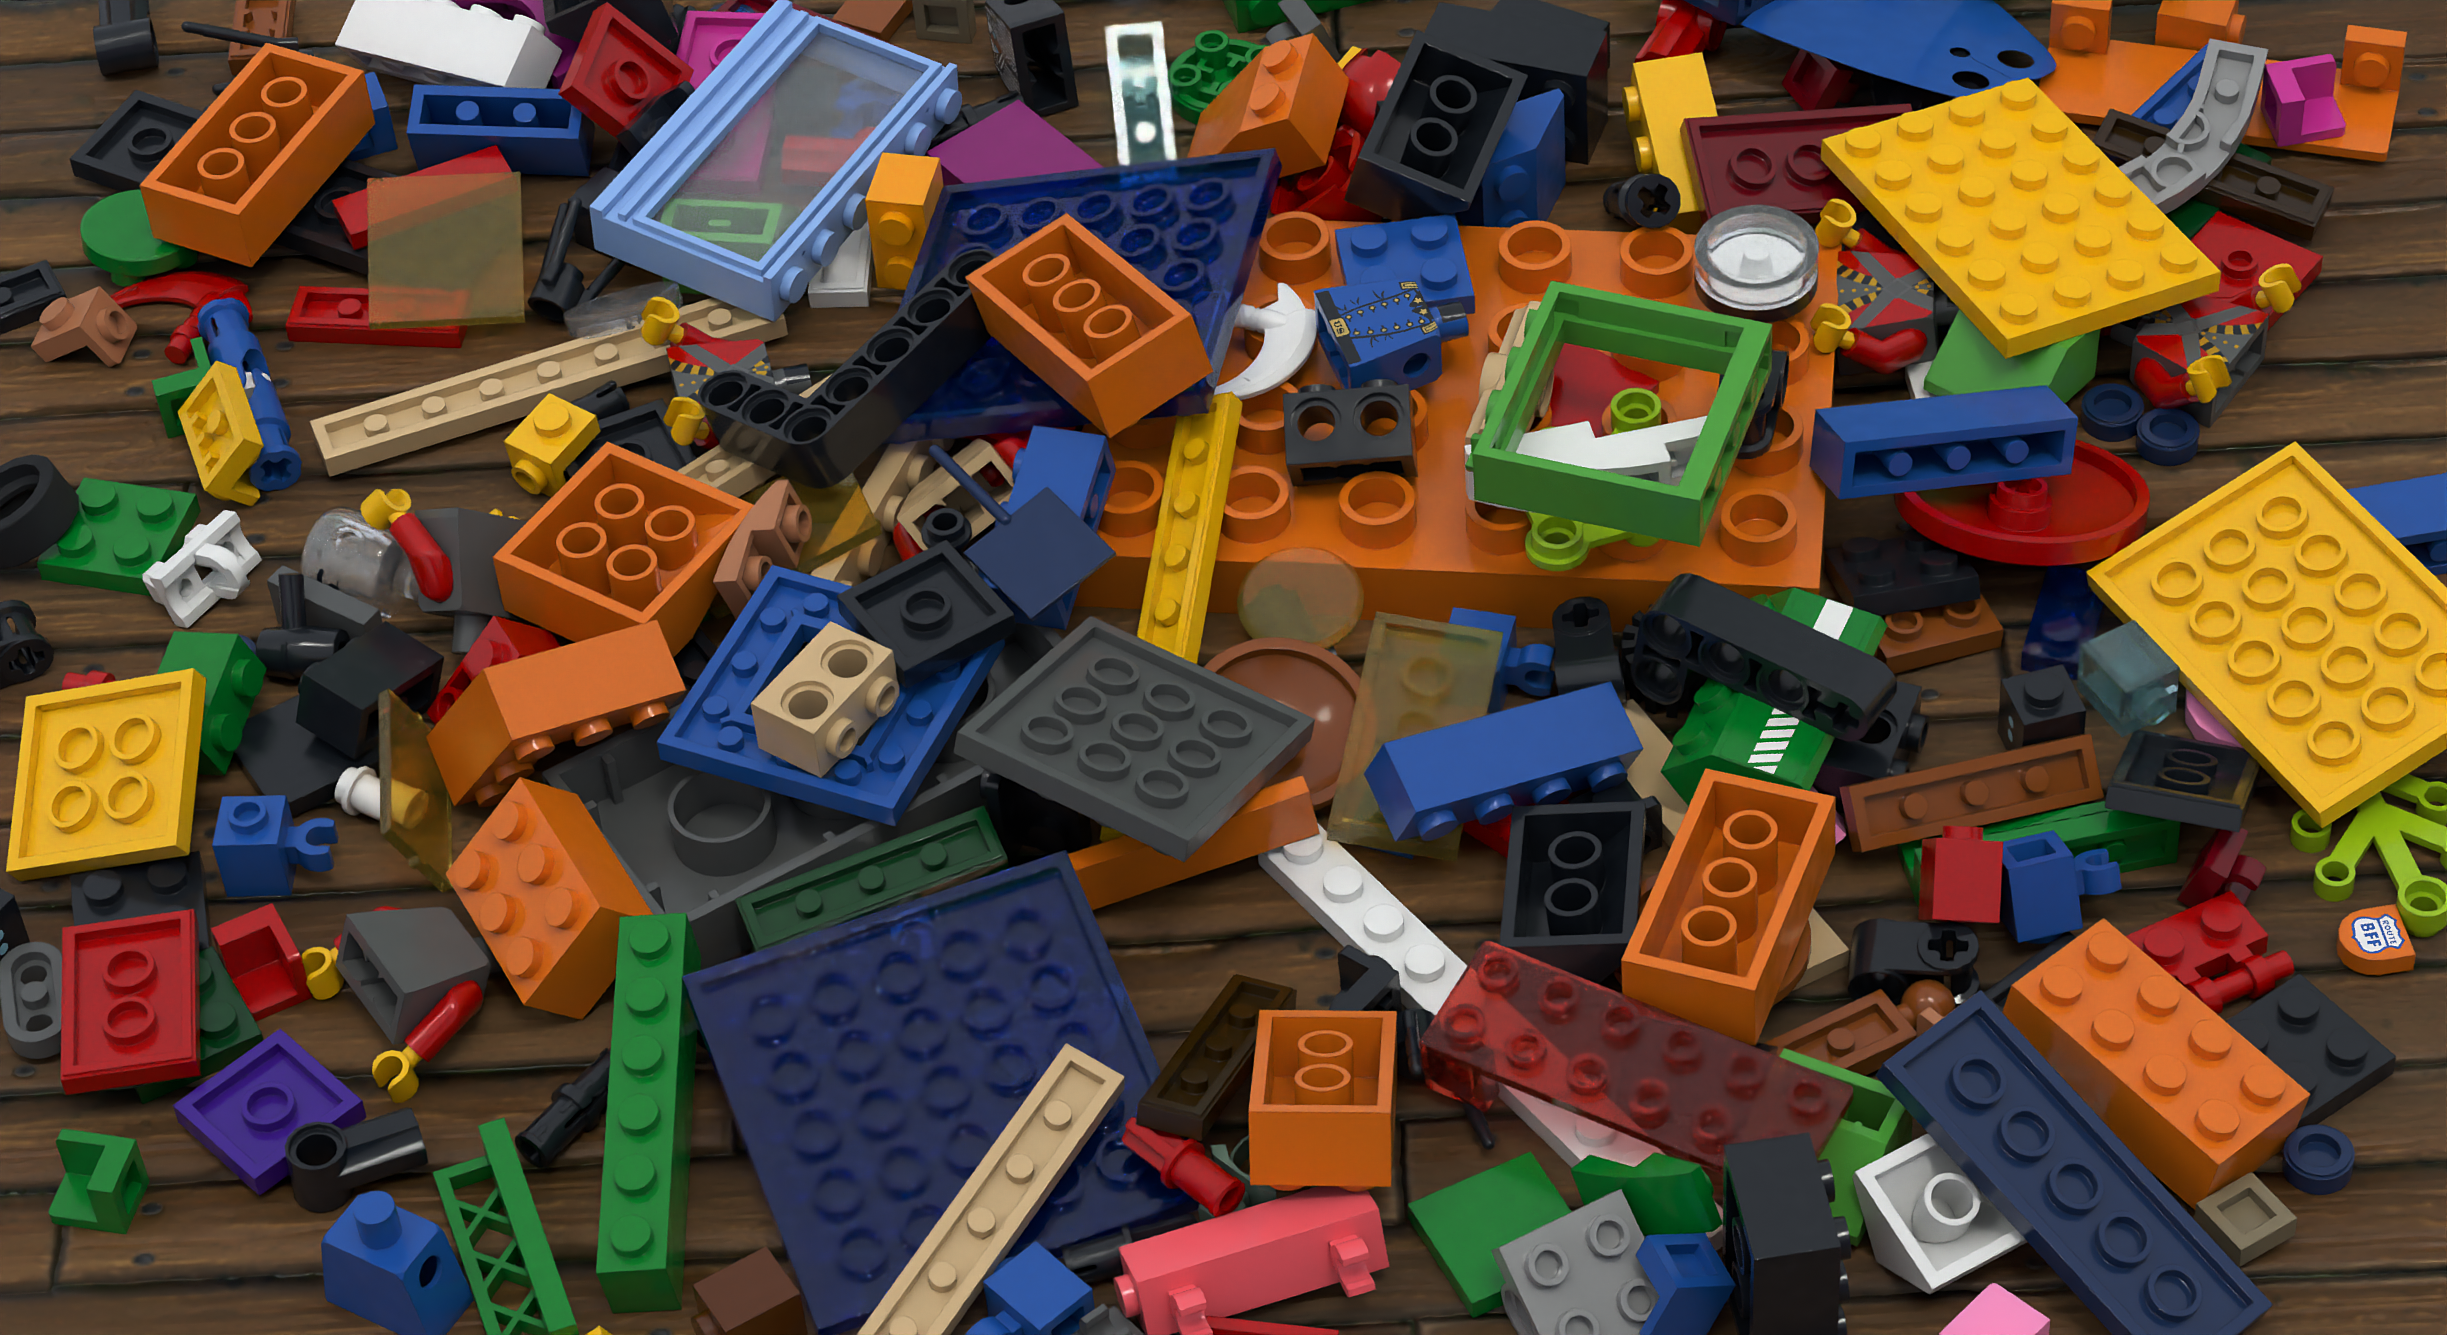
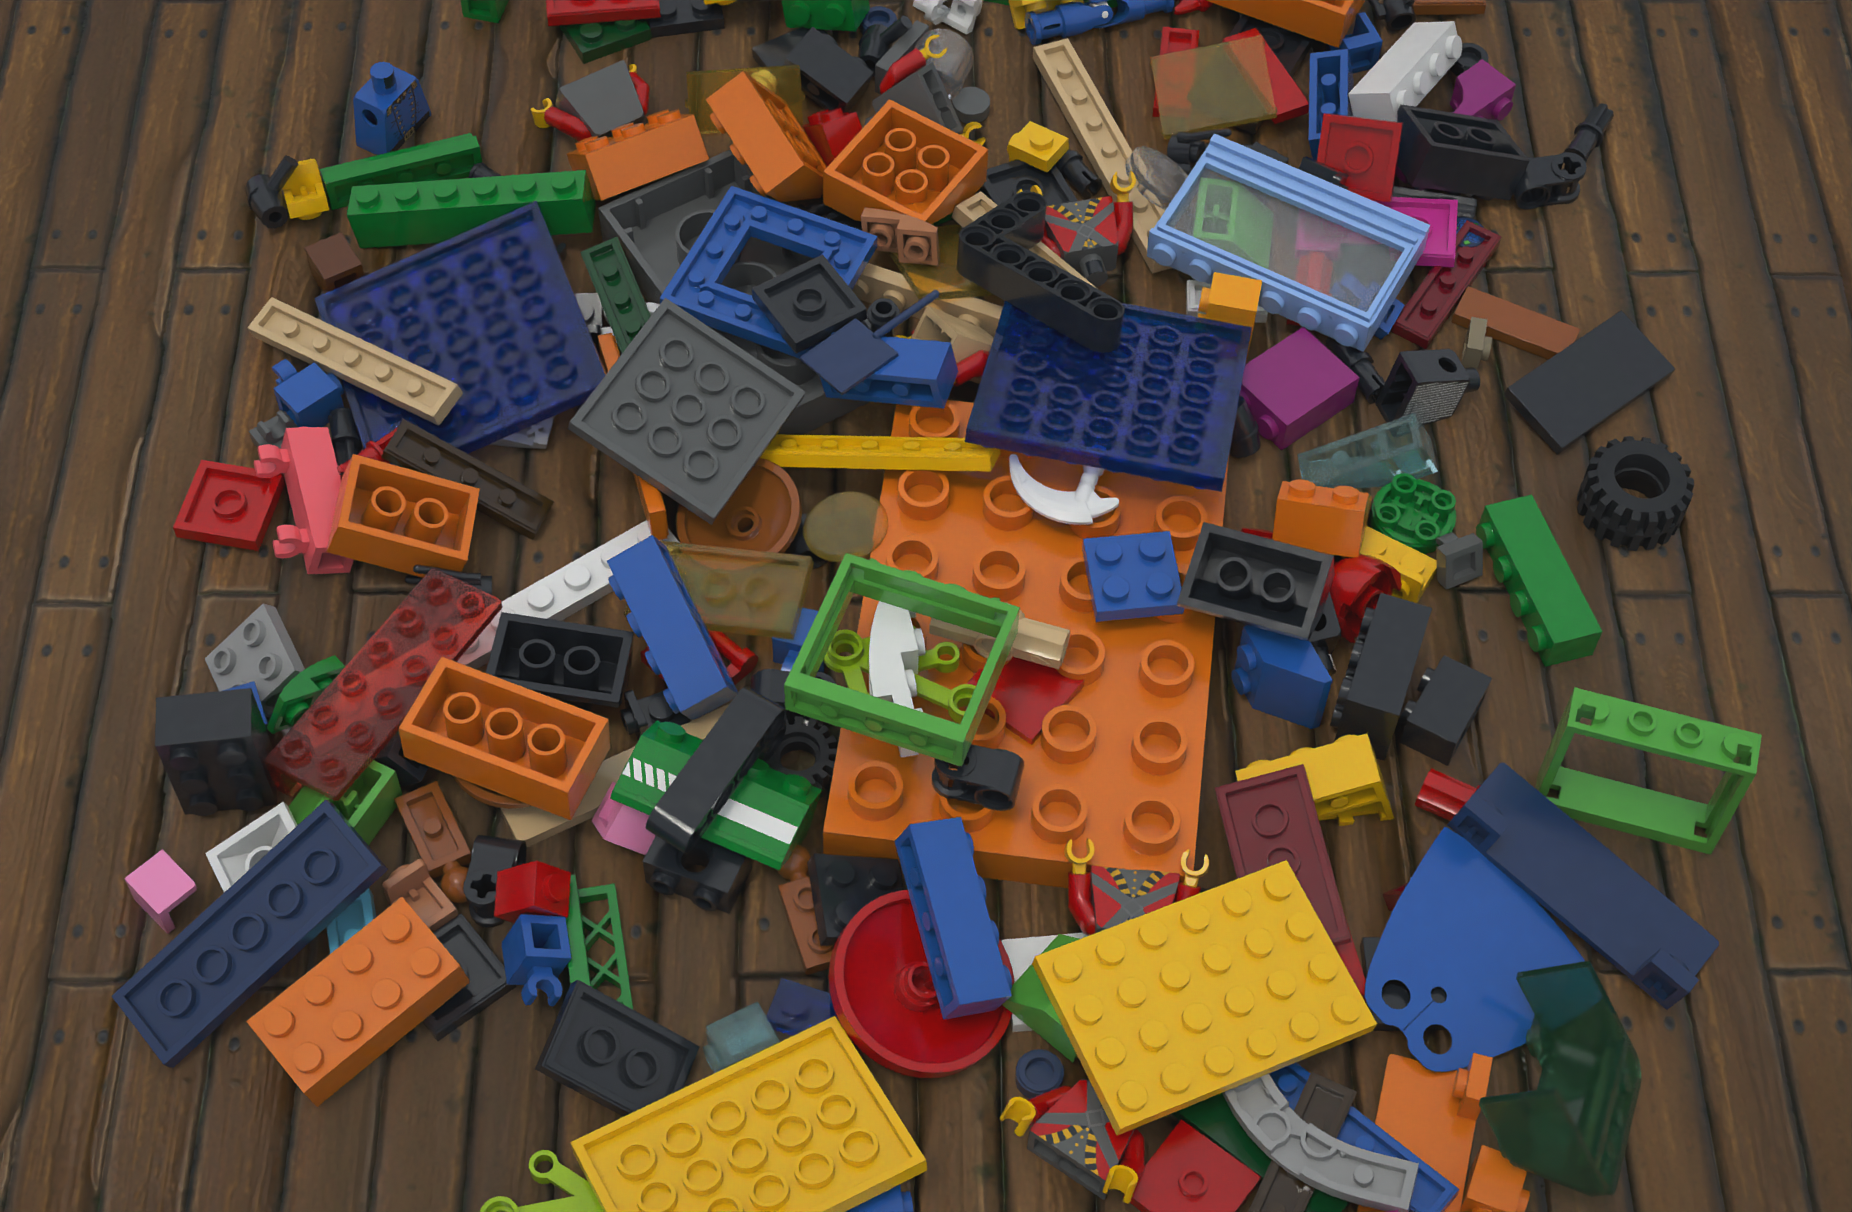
camera: 85 degrees right, 10 degrees up
dark purple plate [173,1029,367,1196] -> none
red panel [211,903,313,1022] -> none
blue brick [212,795,339,897] -> none
black piece [285,1107,428,1213] -> none
tan brick [751,621,900,778] -> none
orange brick [965,213,1213,438] -> none
black brick [1283,379,1418,486] -> none
blue torso [1314,278,1469,391] -> none
black bracket [1329,945,1402,1014] -> none
green tile [1407,1151,1572,1318] -> none
black pin [1603,174,1681,228] -> none
clear piece [1694,205,1819,323] -> none
dark orange plate [1839,733,2104,852] -> none
black brick [1997,664,2086,750] -> none
red plate [2126,890,2295,1015] -> none
dark blue tile [2136,408,2200,466] -> none
dark red tile [2177,828,2267,907] -> none
dark tan plate [2194,1172,2297,1267] -> none
black plate [2225,973,2396,1129] -> none
dark blue tile [2282,1124,2355,1195] -> none
orange tile [2336,904,2416,975] -> none

